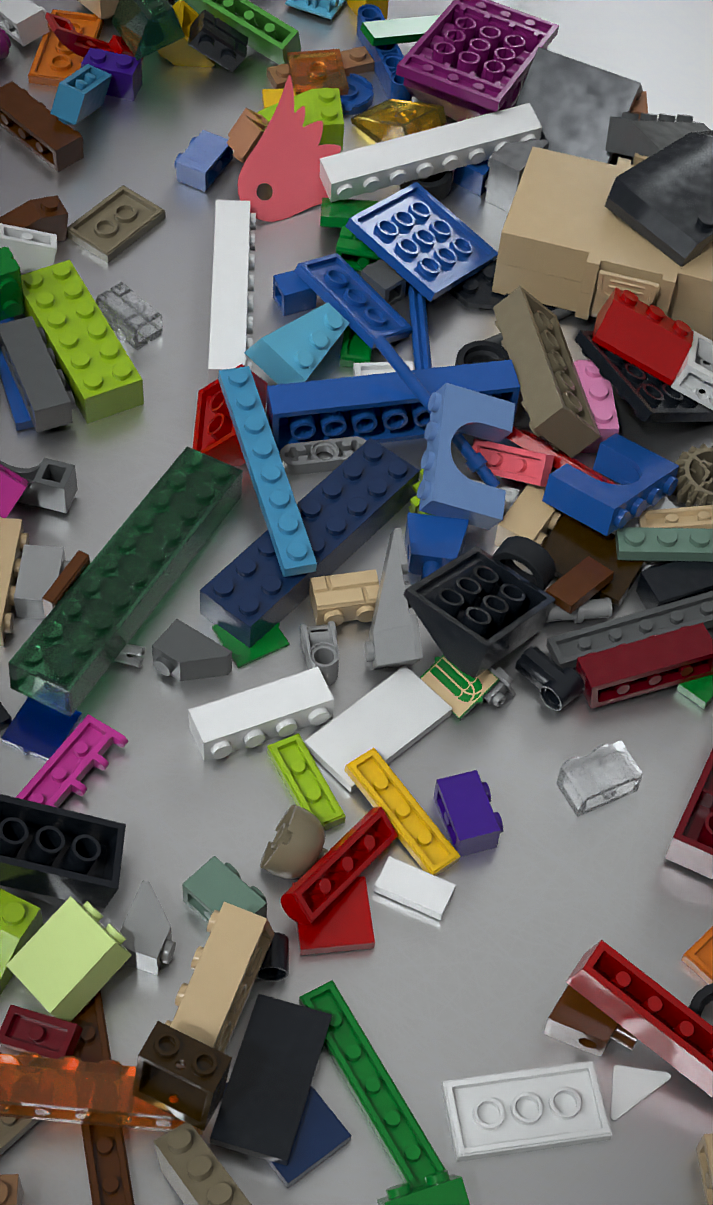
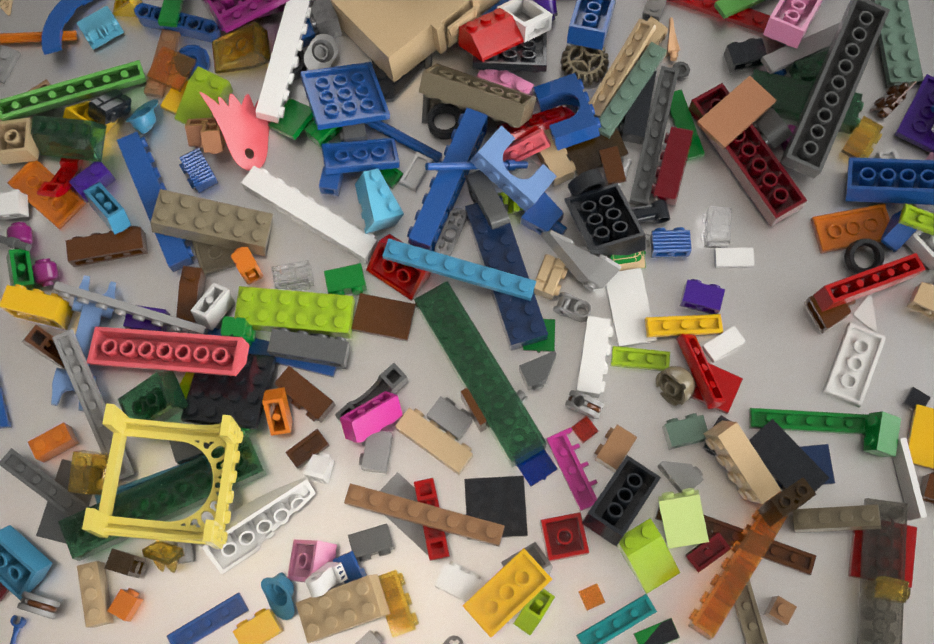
camera: 50 degrees left, 20 degrees up
none -> blue brick [117,132,194,272]
none -> dark azure piece [125,99,159,134]
none -> dark tan brick [150,189,273,256]
none -> orange brick [231,247,264,285]
none -> light grey piece [304,34,338,70]
none -> green brick [324,263,367,295]
none -> reddish brown tile [351,293,416,342]
none -> dark grey beam [465,170,510,230]
none -> light grey head [565,390,604,419]
none -> clear red tile [571,416,599,444]
none -> medium nougat brick [594,424,637,473]
none -> blue brick [650,227,692,258]
none -> white tile [714,248,755,268]

